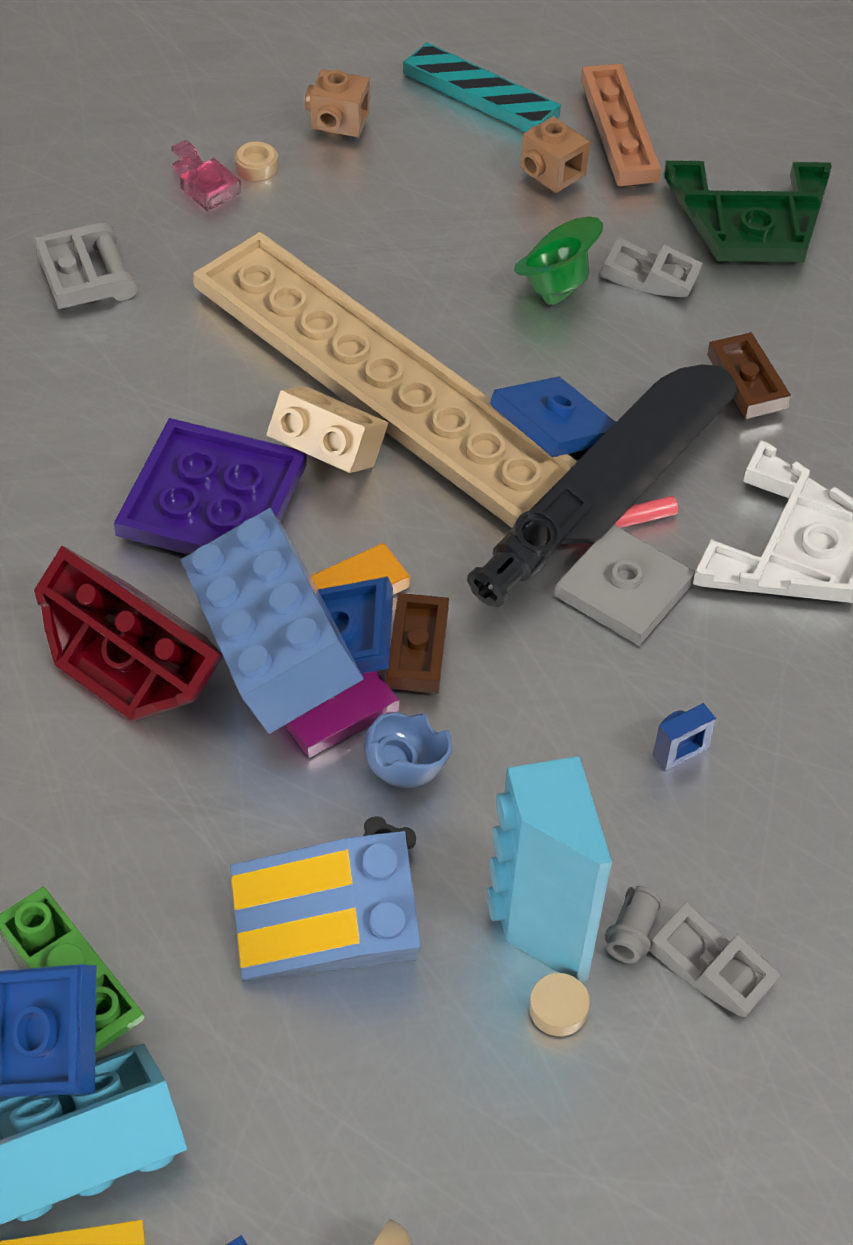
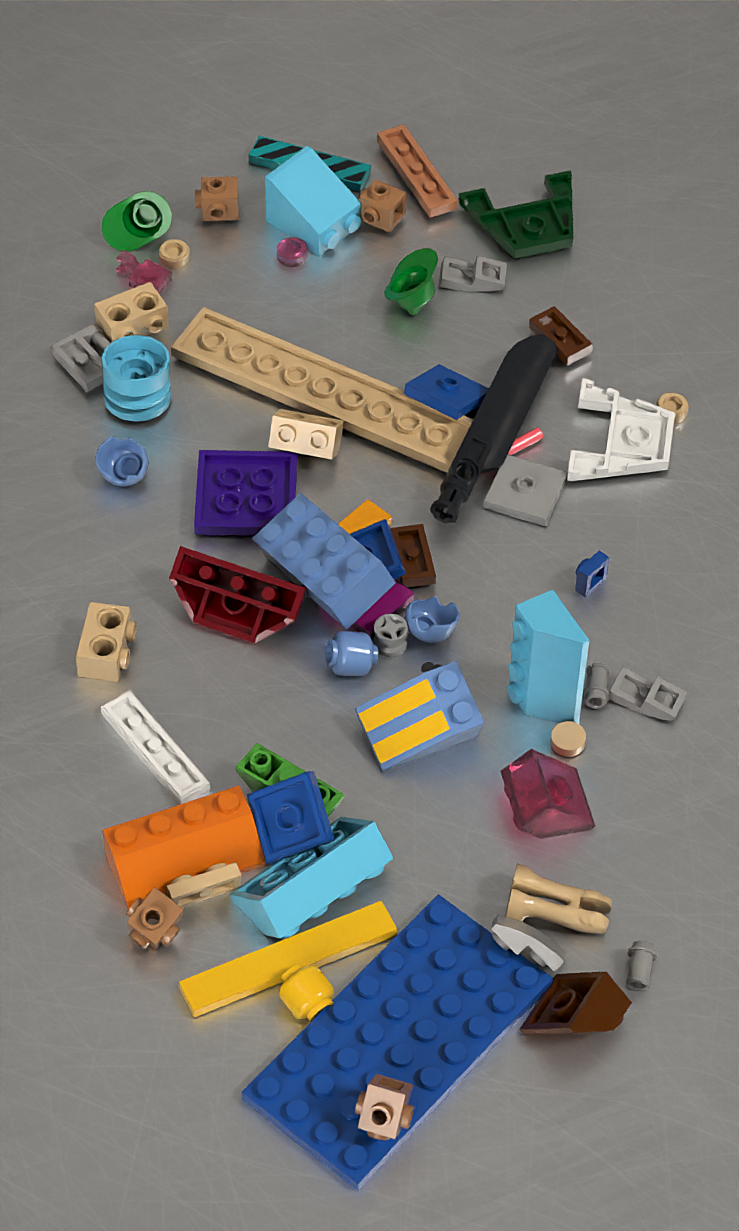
camera: 15 degrees left, 0 degrees up
none -> tan brick [94,282,169,343]
none -> medium blue hair [95,437,149,487]
none -> green piece [101,191,172,251]
none -> medium azure wheel [102,335,171,422]
none -> medium azure slope [265,146,361,257]
none -> clear pink tile [277,237,307,267]
none -> medium blue head [325,631,378,677]
none -> light grey wheel [374,614,408,657]
none -> clear pink slope [500,749,595,839]

